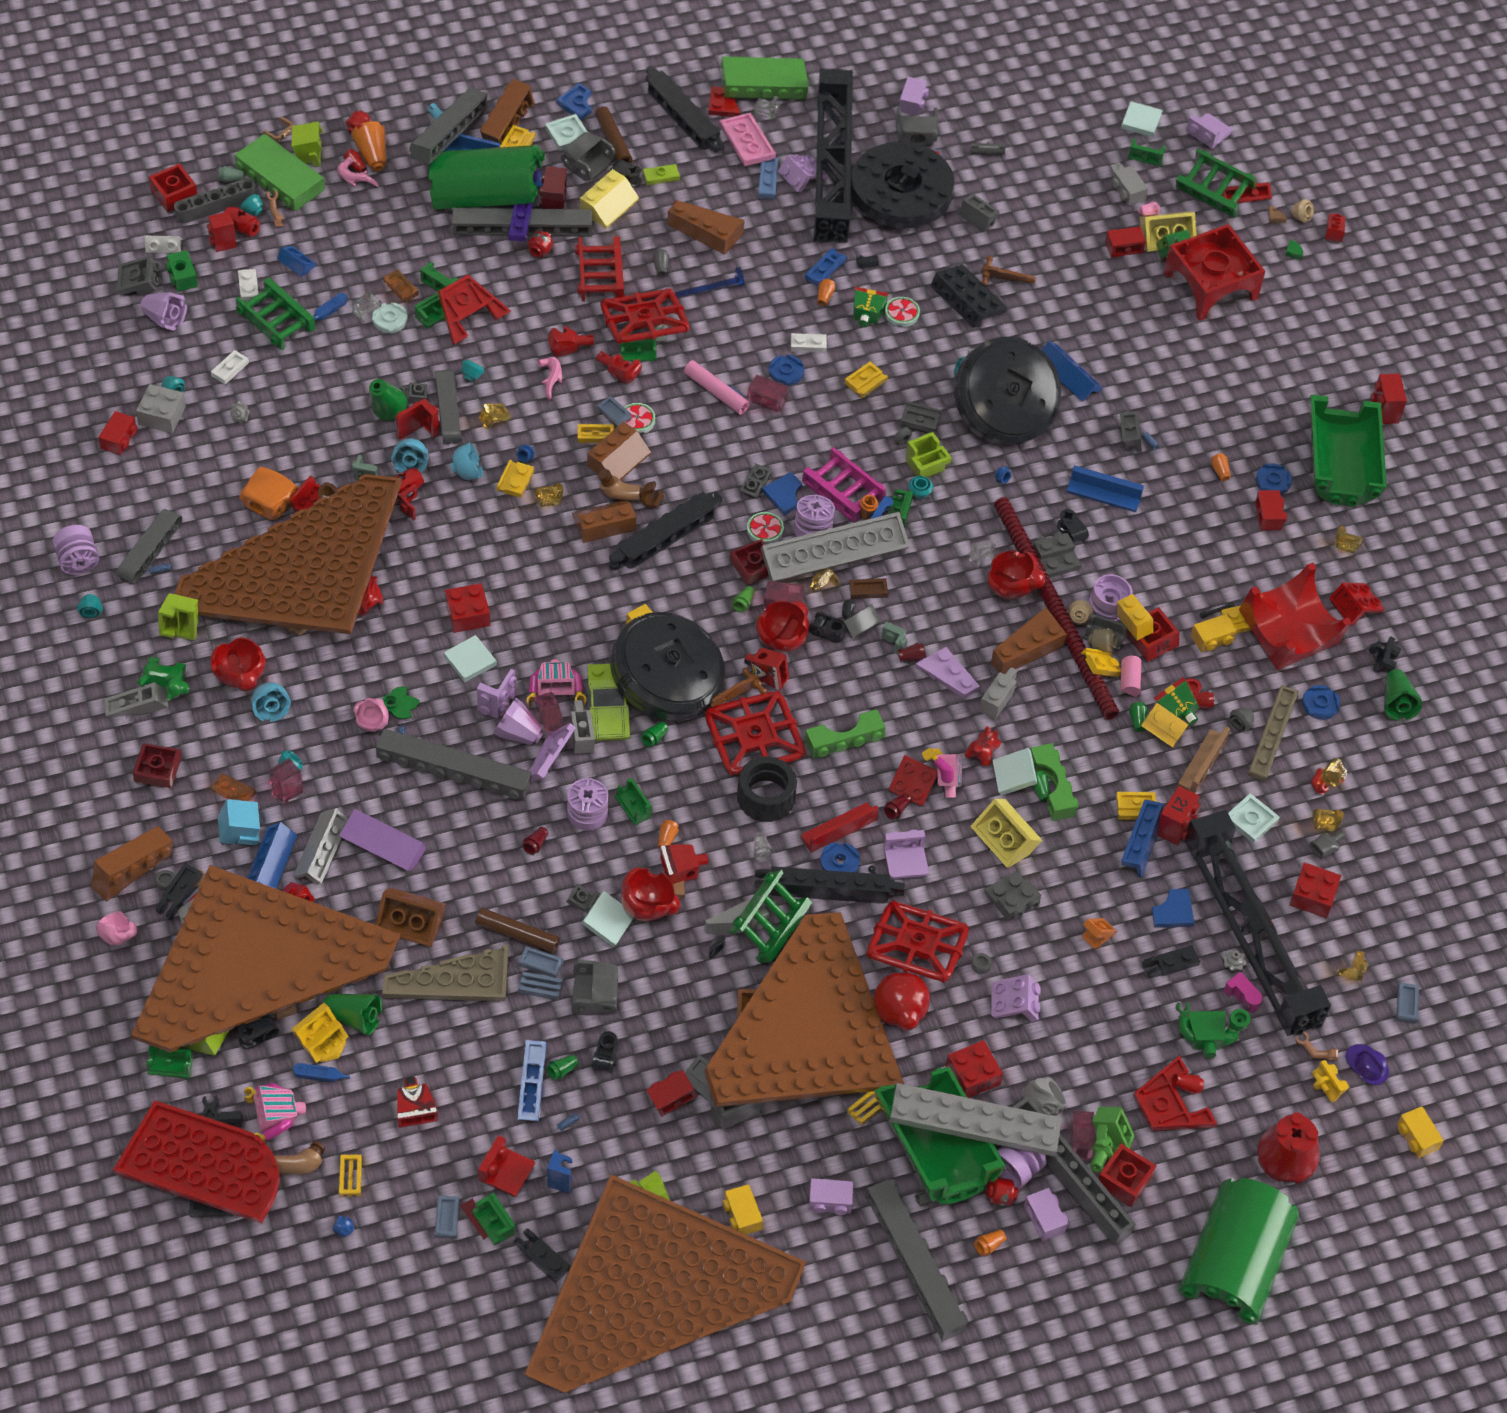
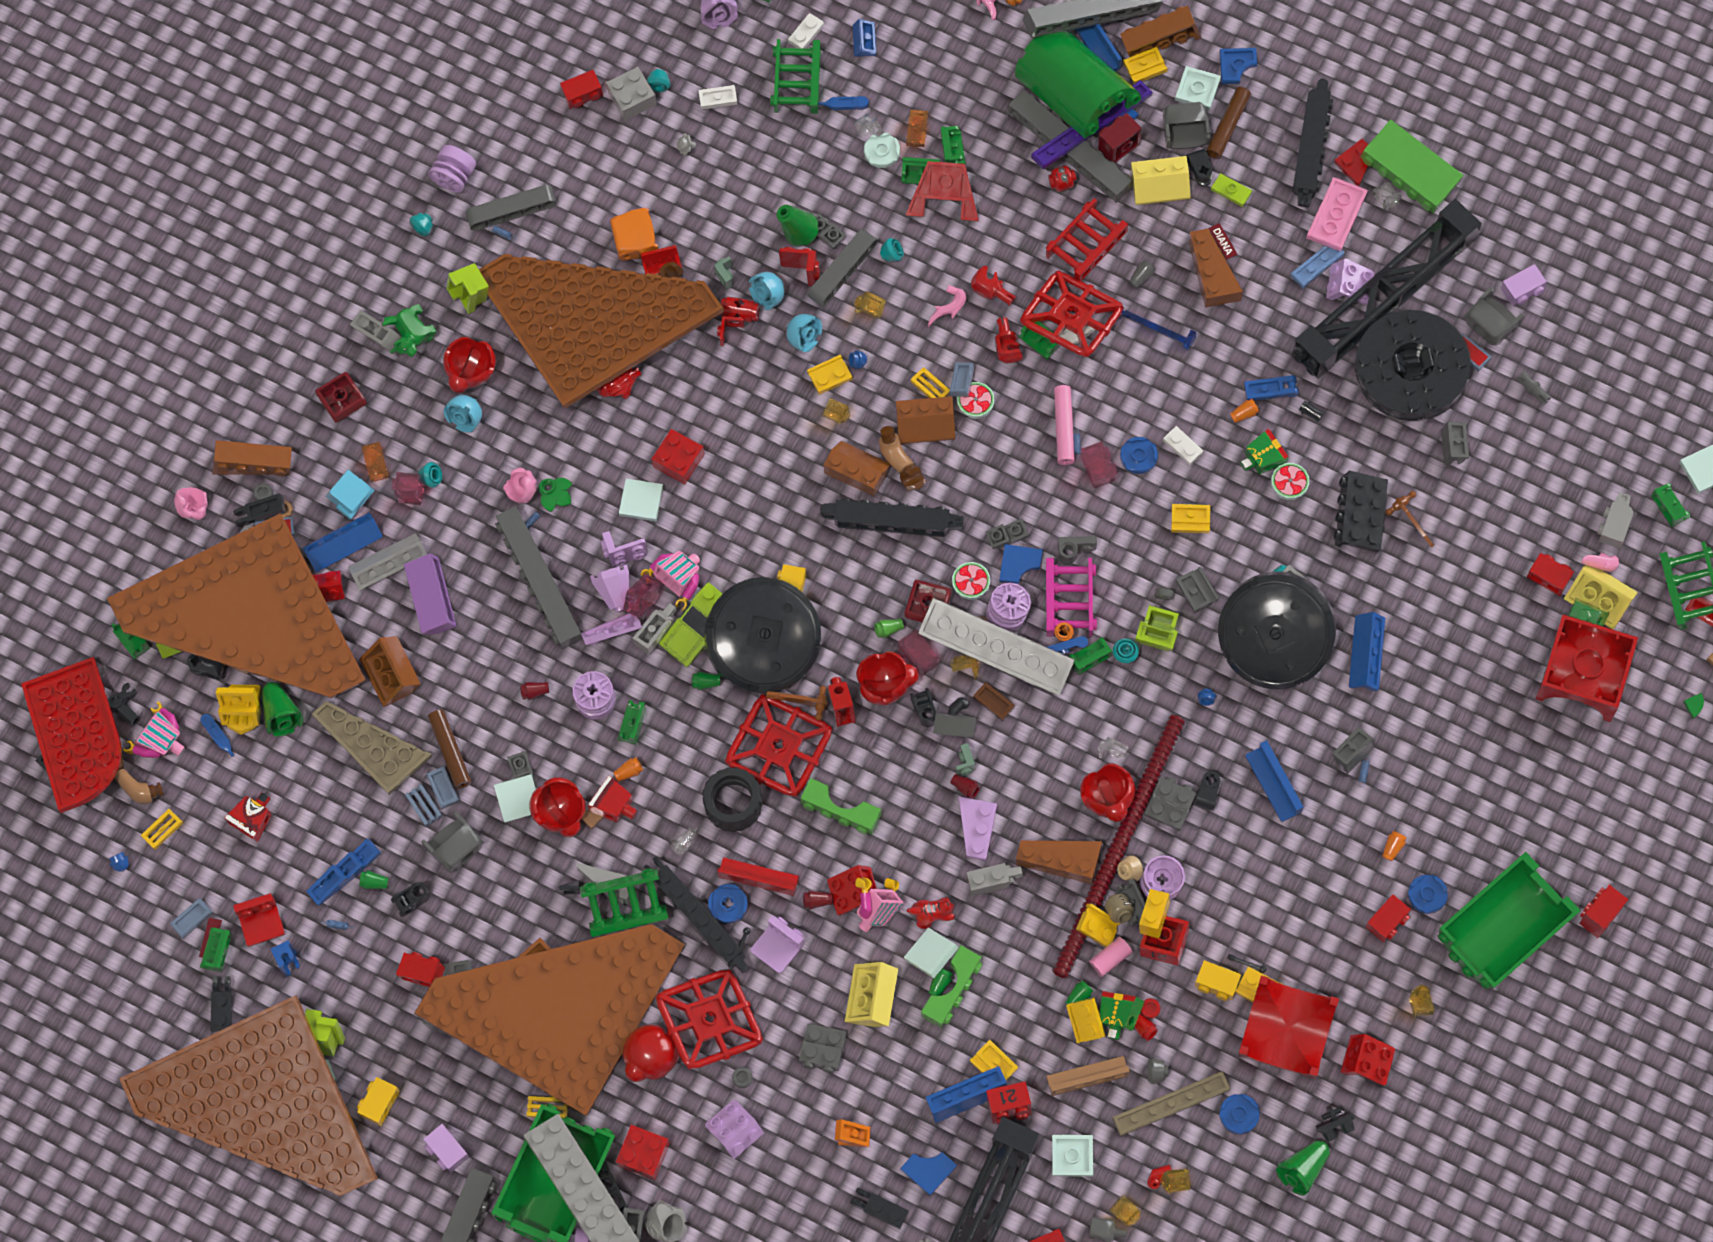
camera: 55 degrees right, 15 degrees up
none -> dark grey plate [1058,536,1097,564]

